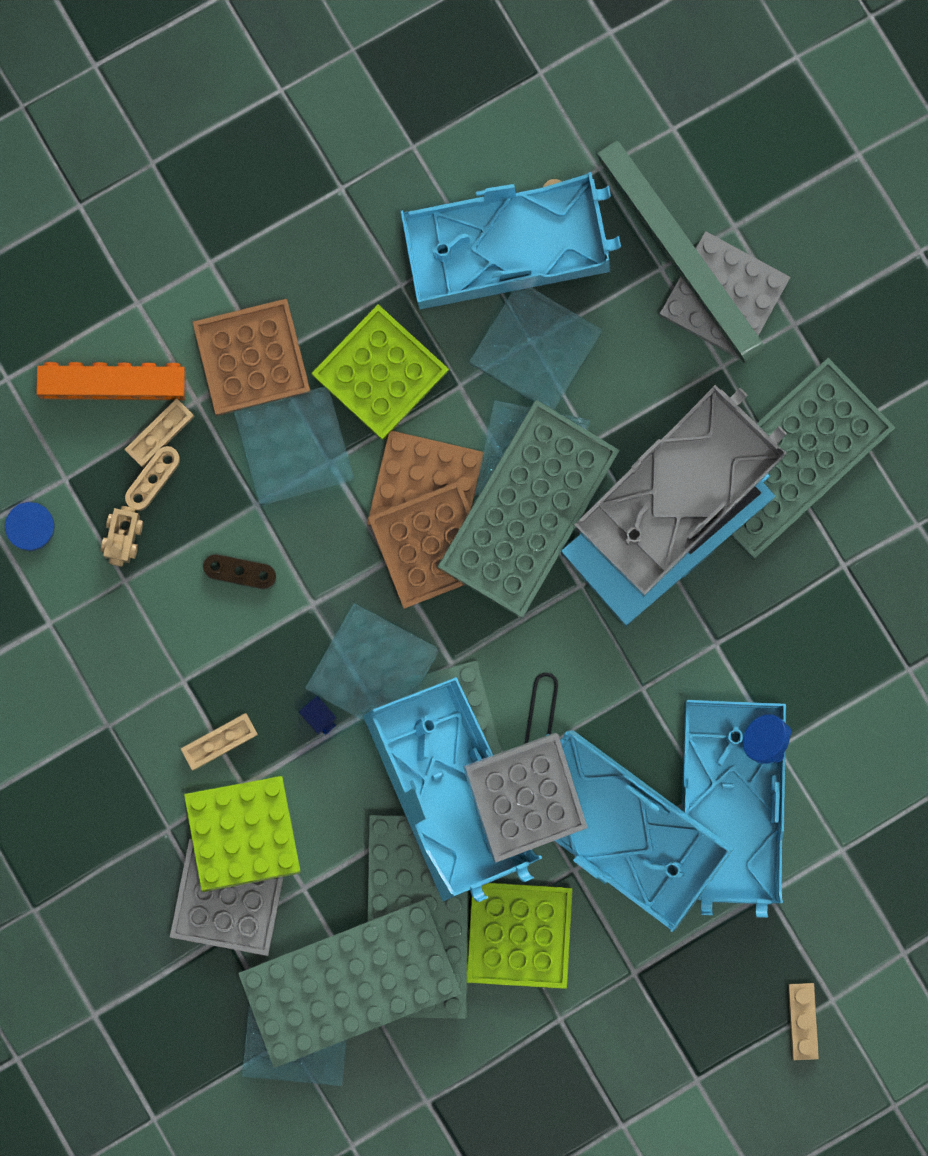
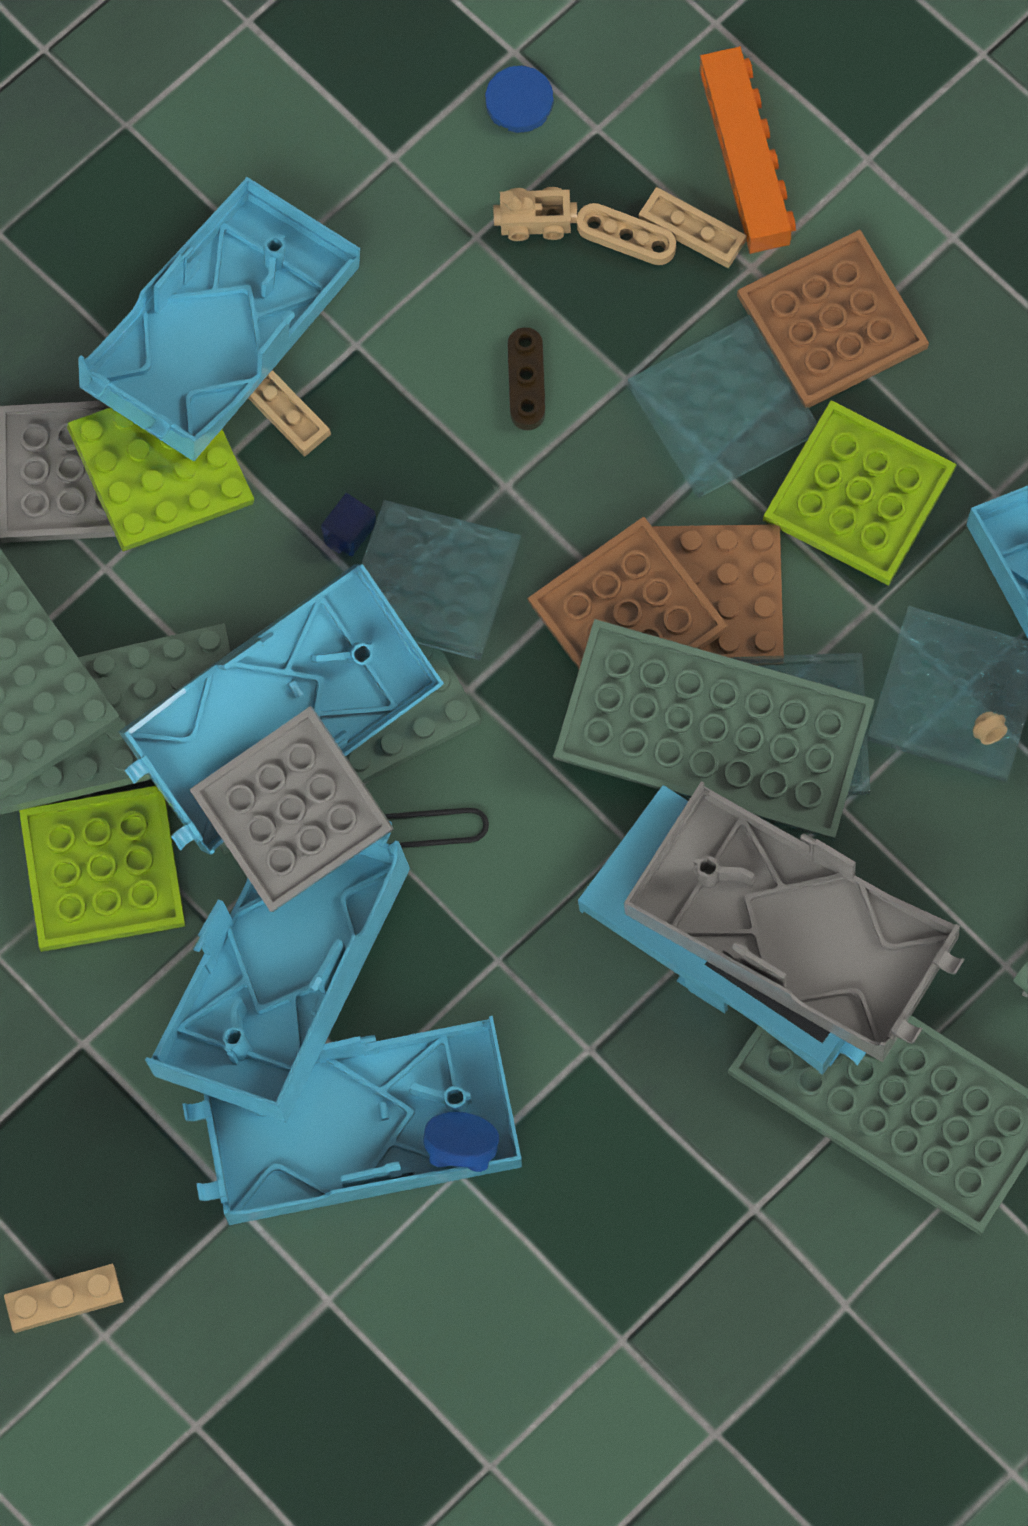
camera: 85 degrees right, 10 degrees down
none -> medium azure piece [78,177,360,461]
none -> tan plate [973,712,1007,745]

